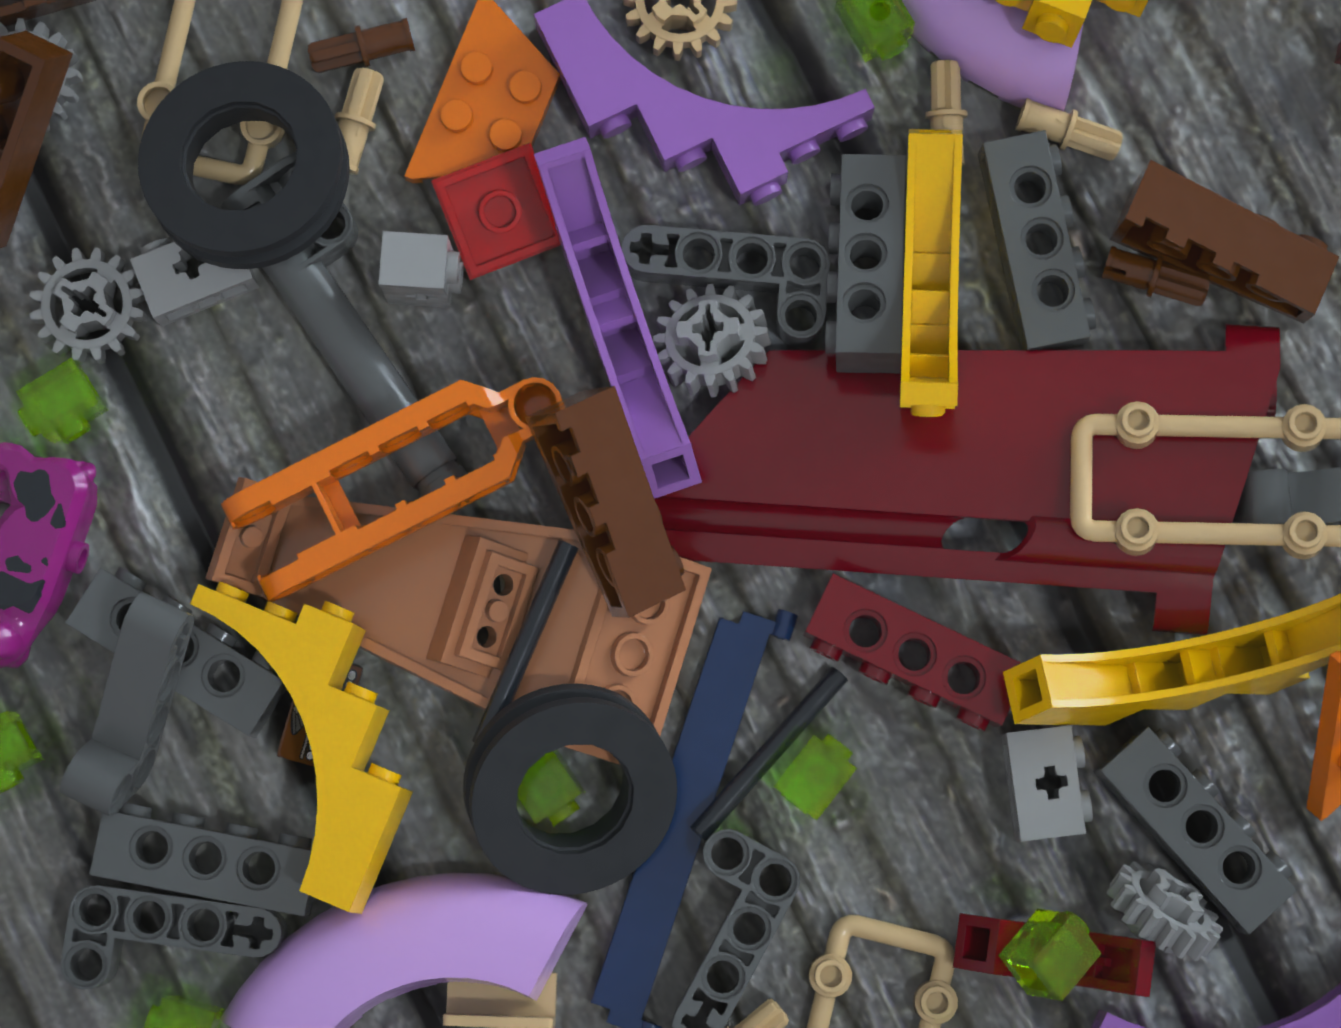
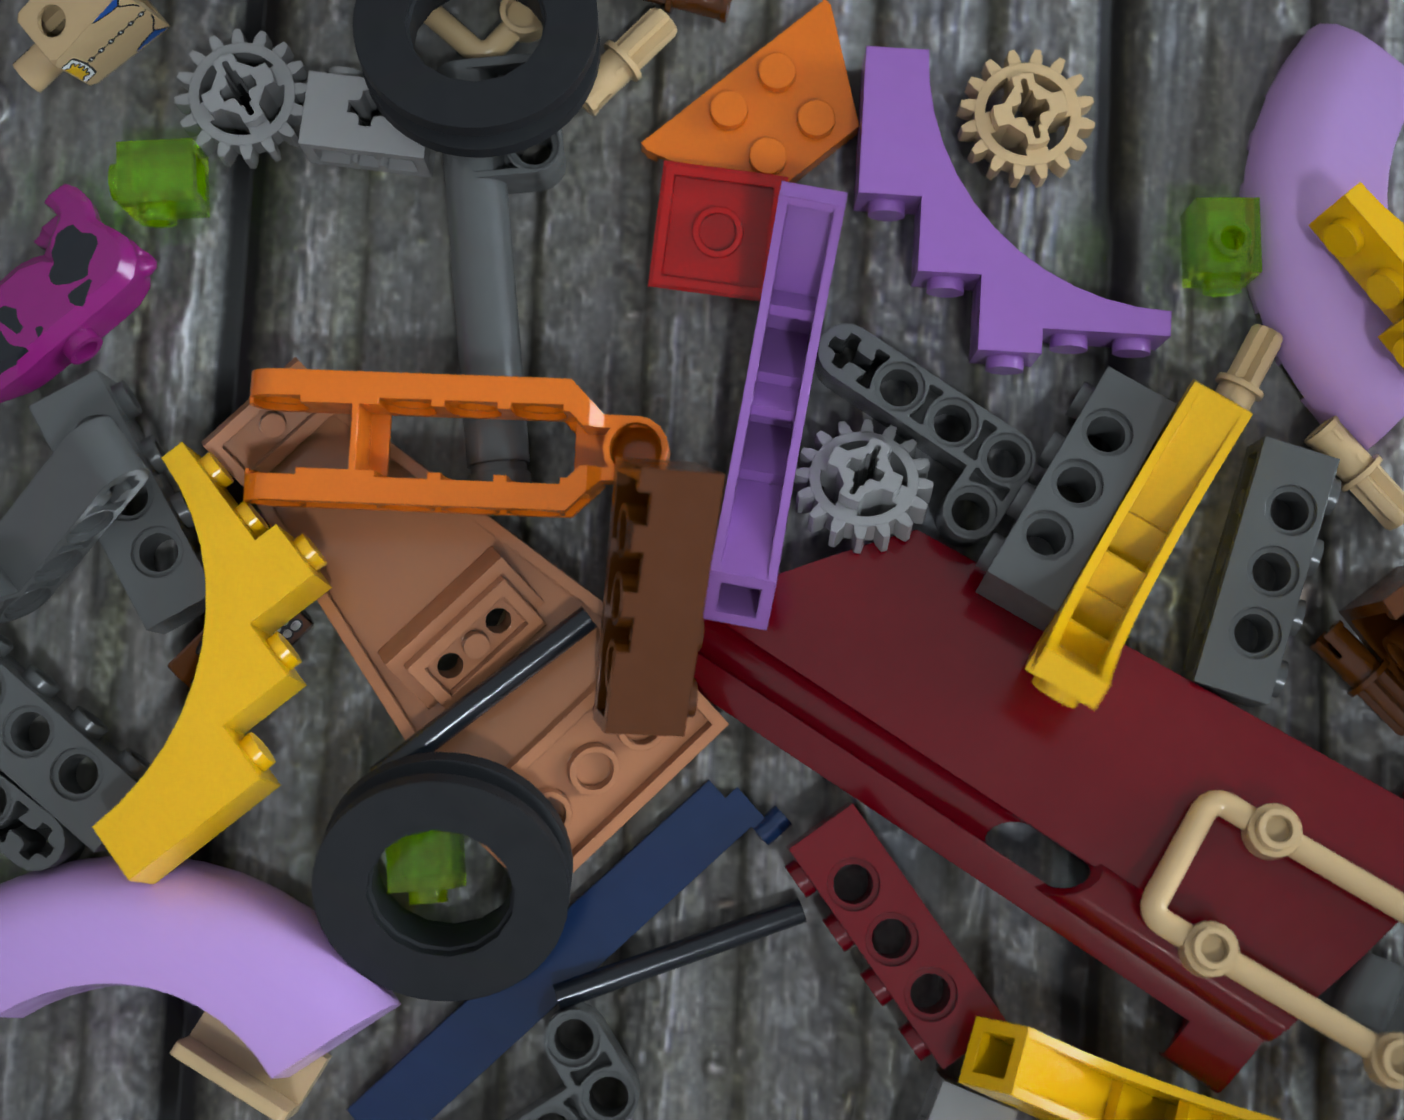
camera: 30 degrees right, 0 degrees up
light grey brick [378,231,464,308] -> none
clear neon green brick [772,734,857,821] -> none

